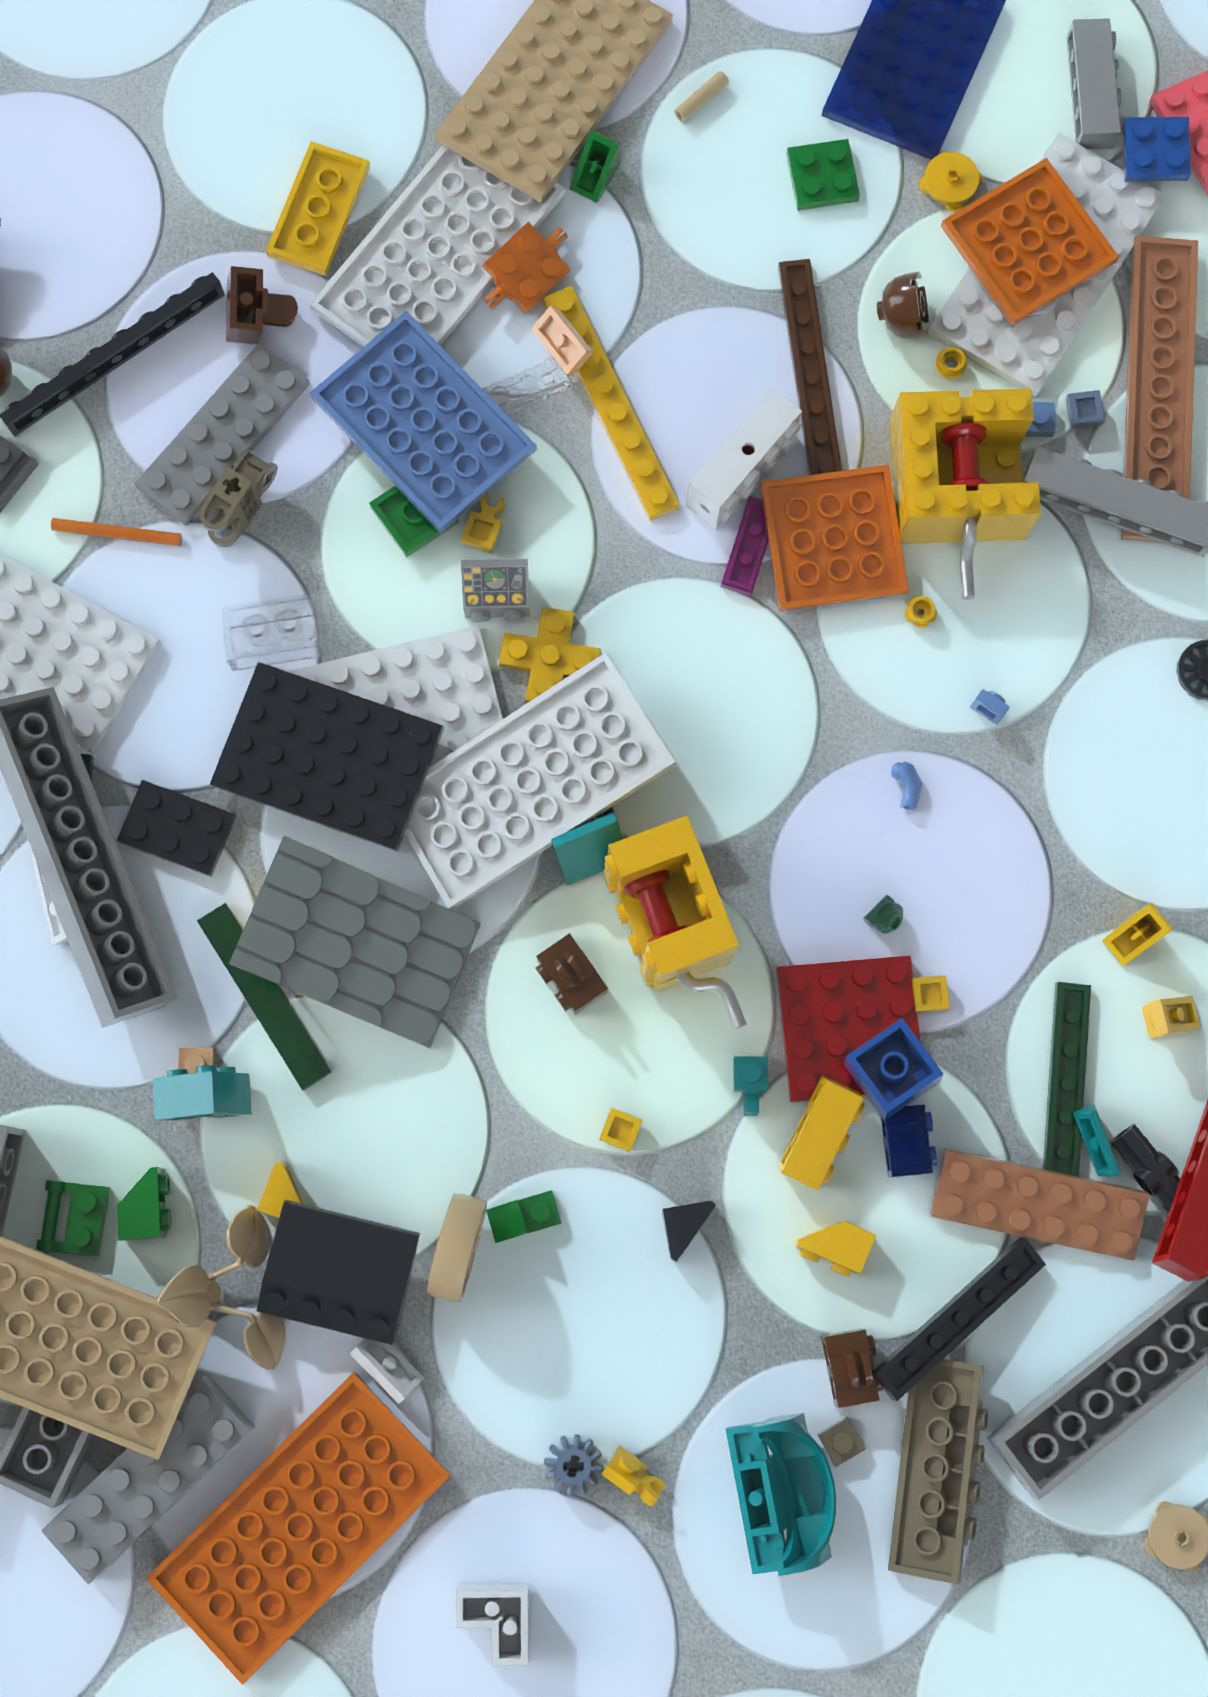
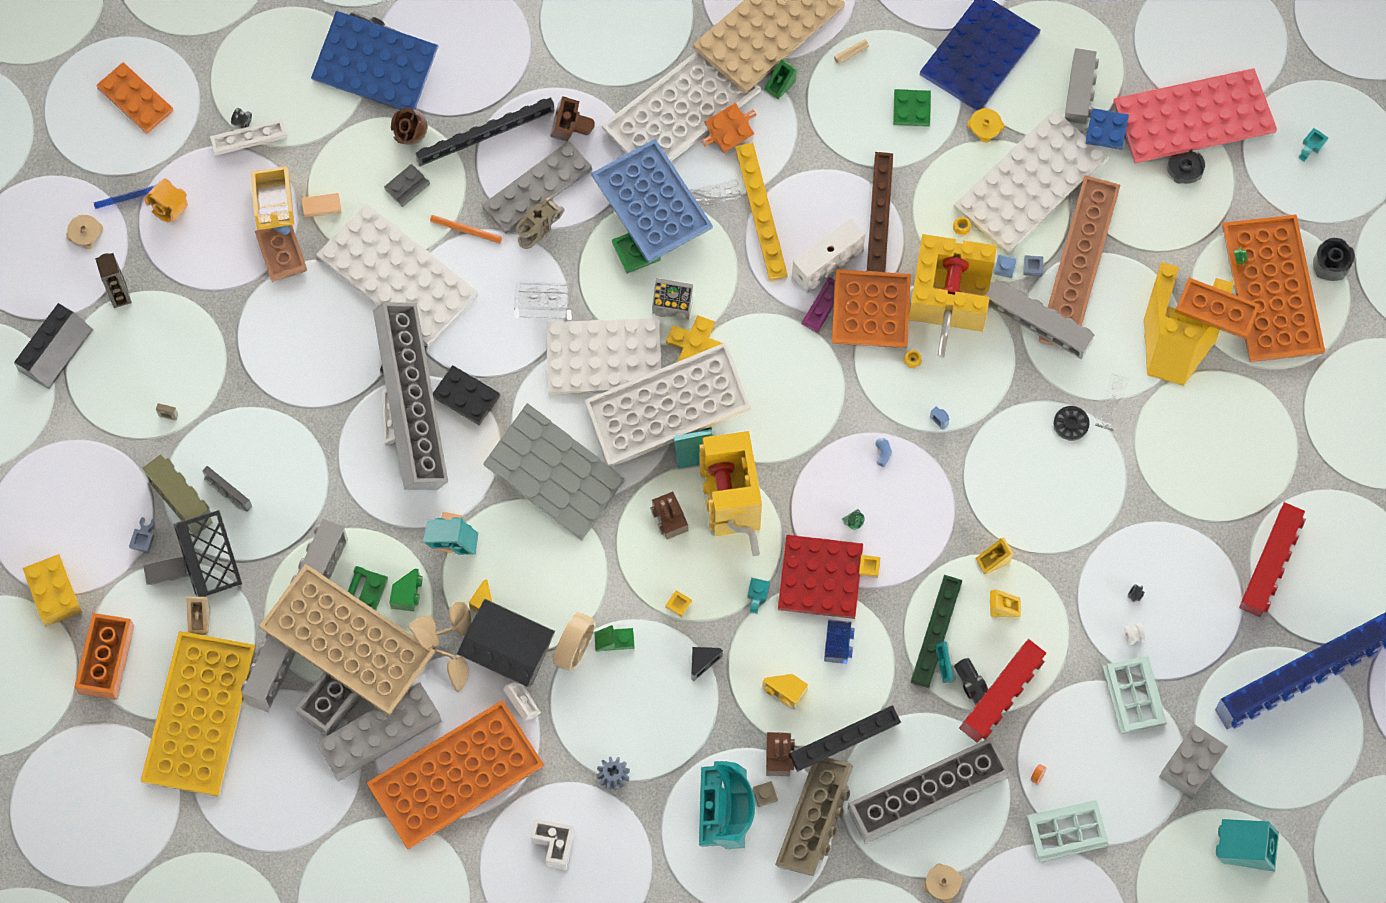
camera: 15 degrees right, 10 degrees down
dark green tile [197,903,332,1091] -> none
black plate [210,662,444,852] -> none
yellow plate [266,141,371,276] -> none
yellow plate [461,493,505,554] -> none
light nougat plate [531,305,594,376] -> none
yellow plate [601,1445,666,1507] -> none
yellow brick [777,1075,865,1190] -> none
blue brick [844,1018,943,1121] -> none
reddish brown cylinder [877,271,929,338] -> none
nougat plate [930,1148,1150,1261] -> none
orange plate [940,158,1119,326] -> none

